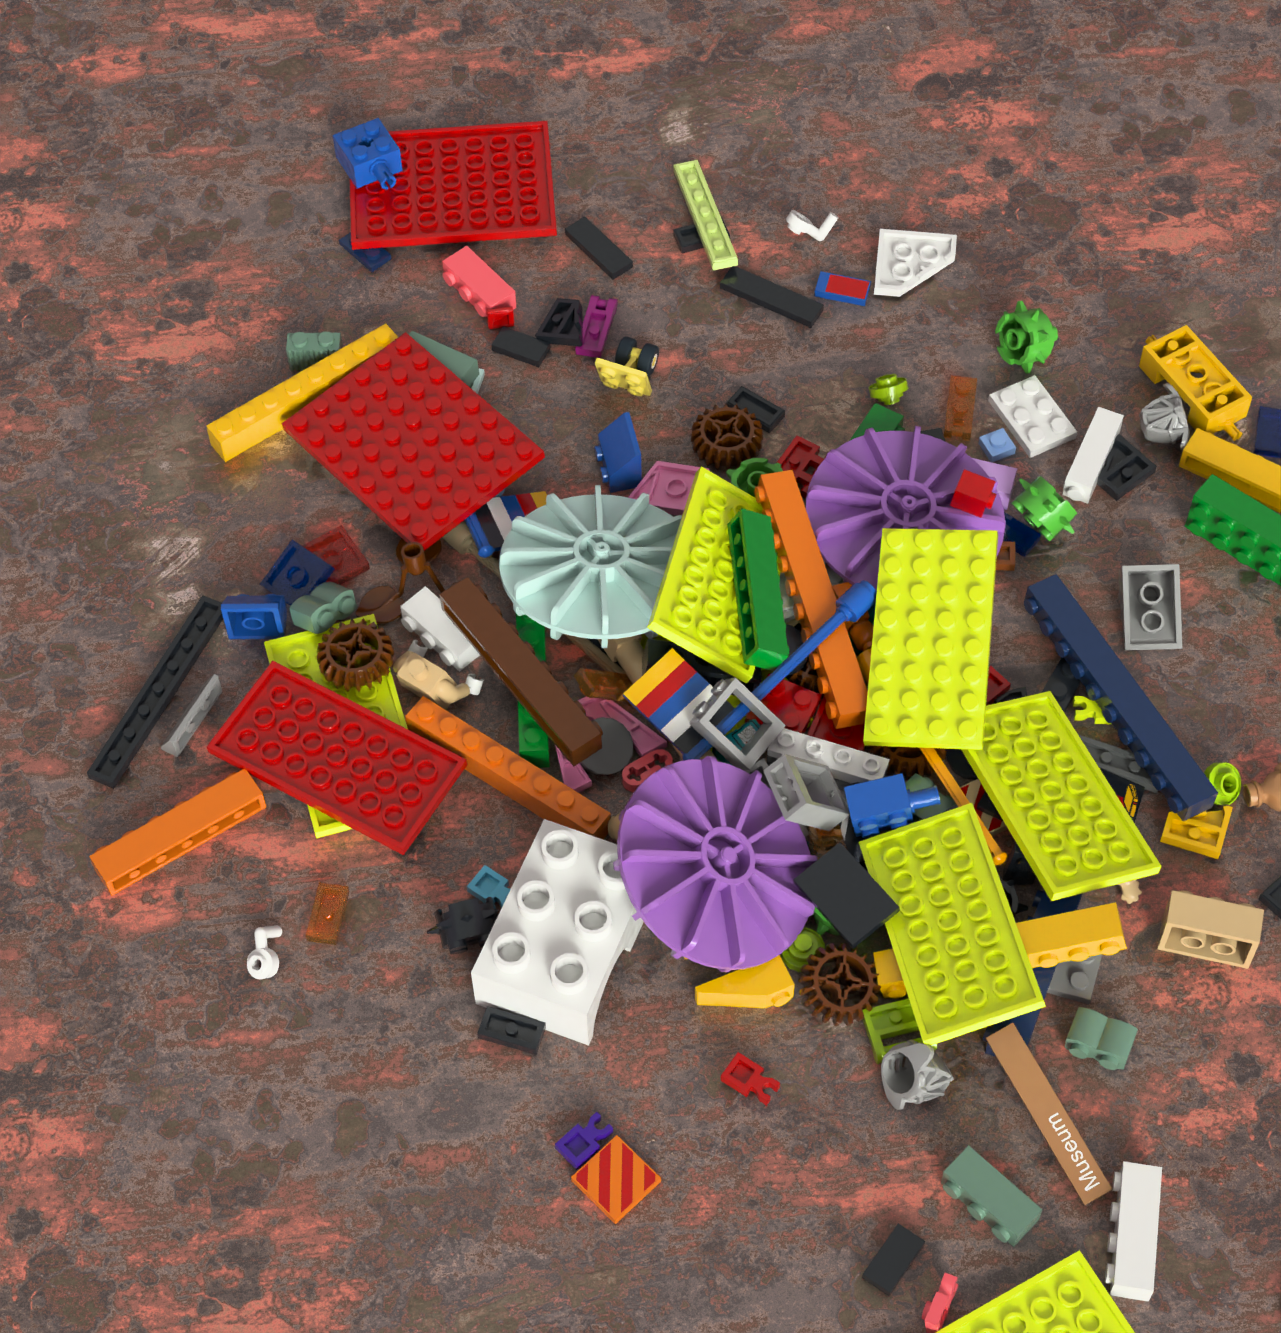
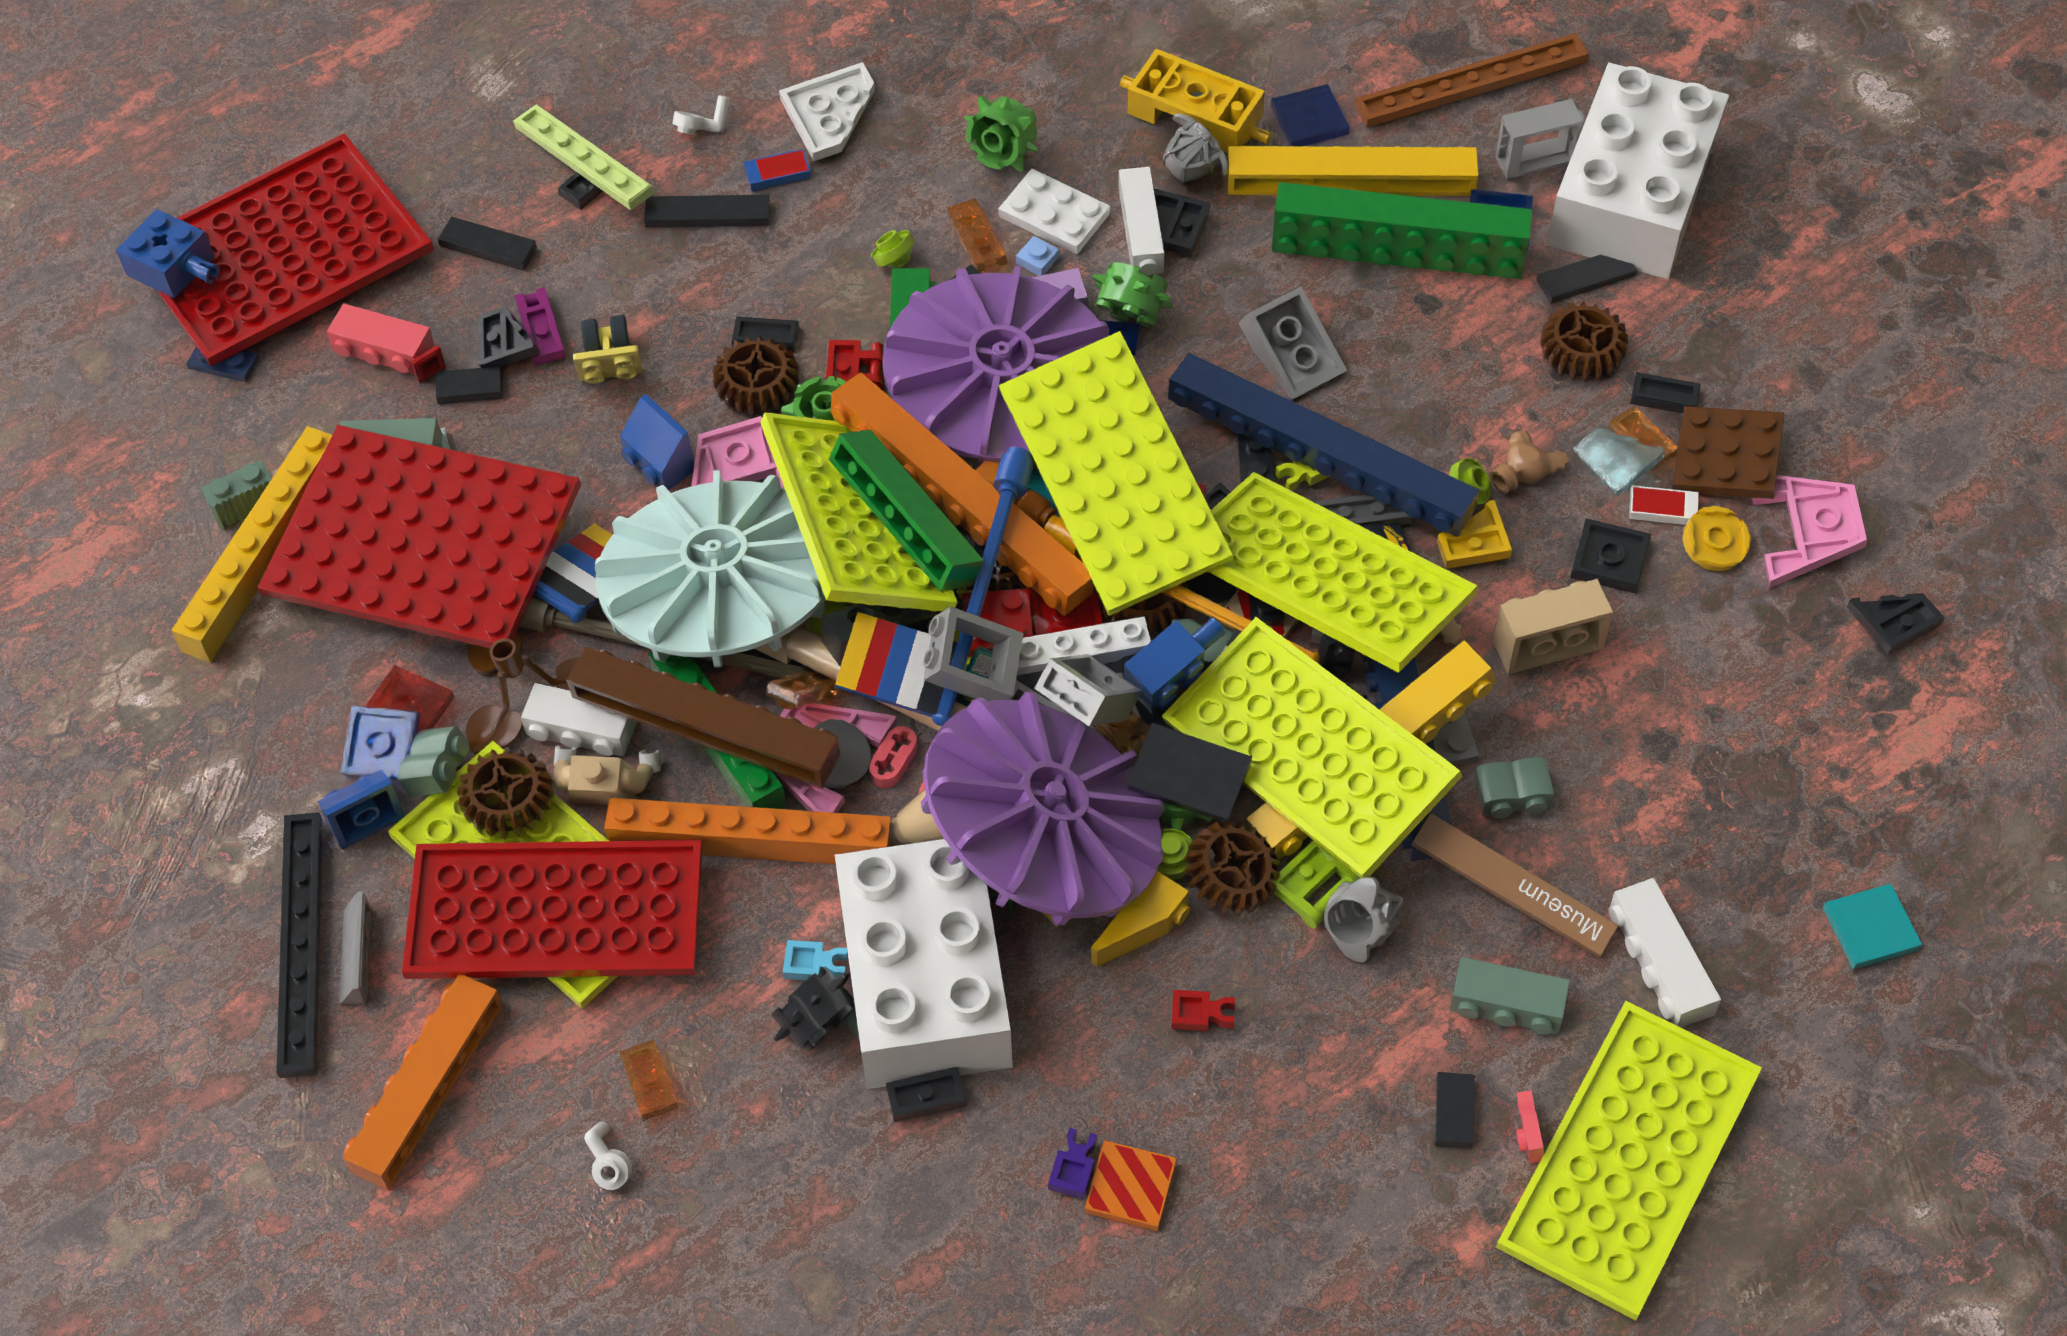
camera: 30 degrees left, 0 degrees up
red brick [950,469,997,518] -> none

